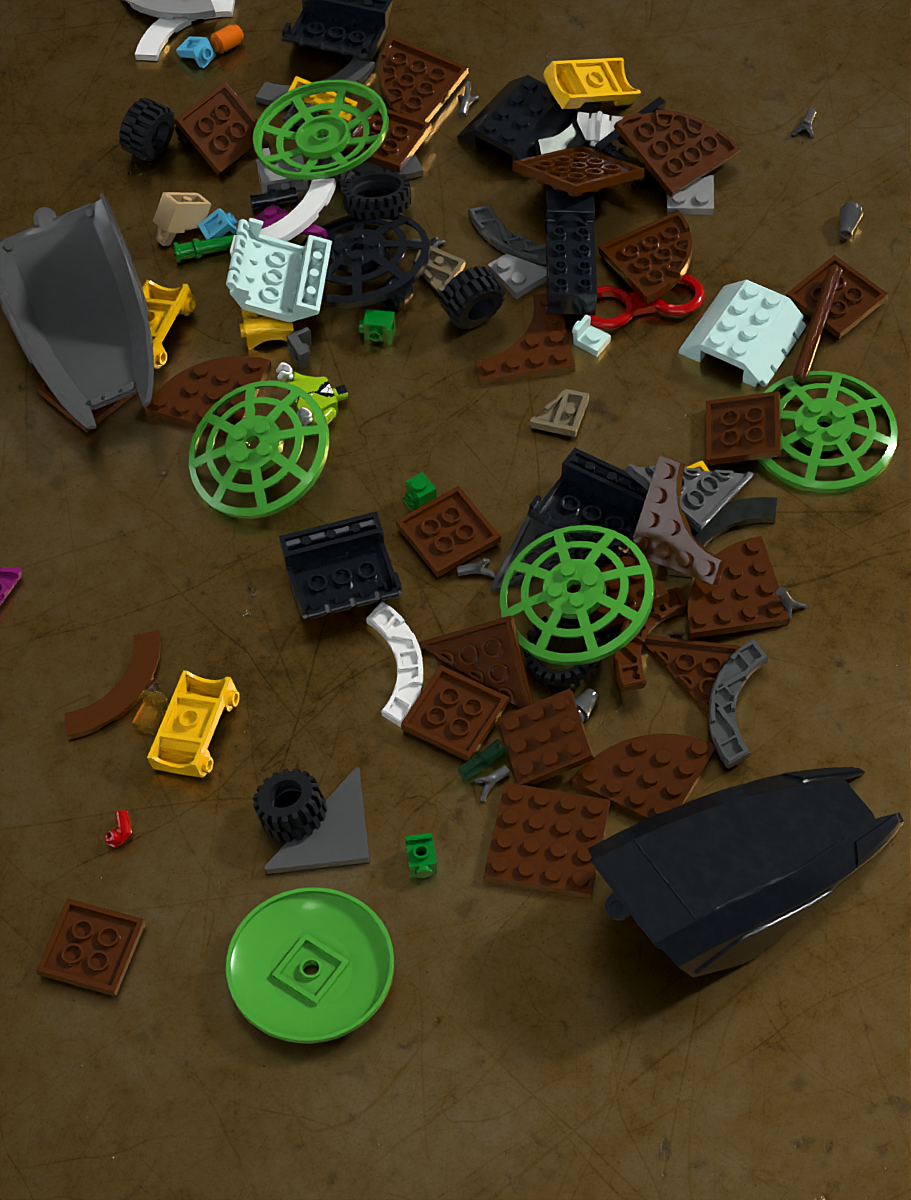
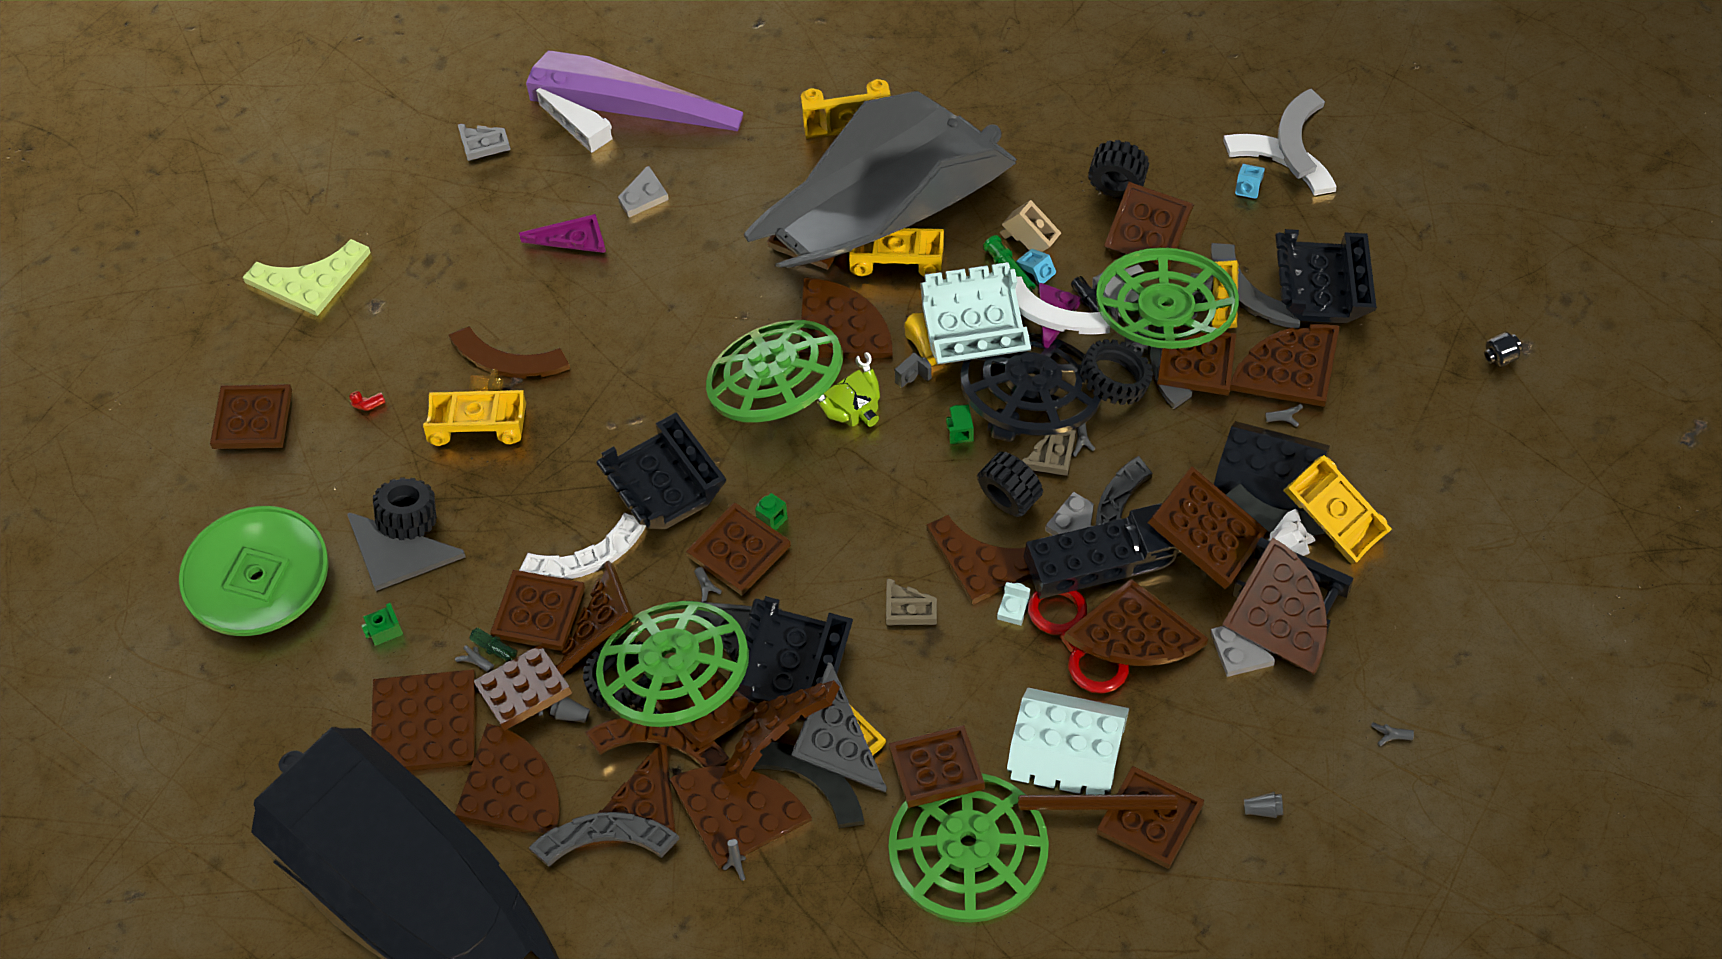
camera: 75 degrees right, 0 degrees up
orange brick [210,24,244,54] -> none

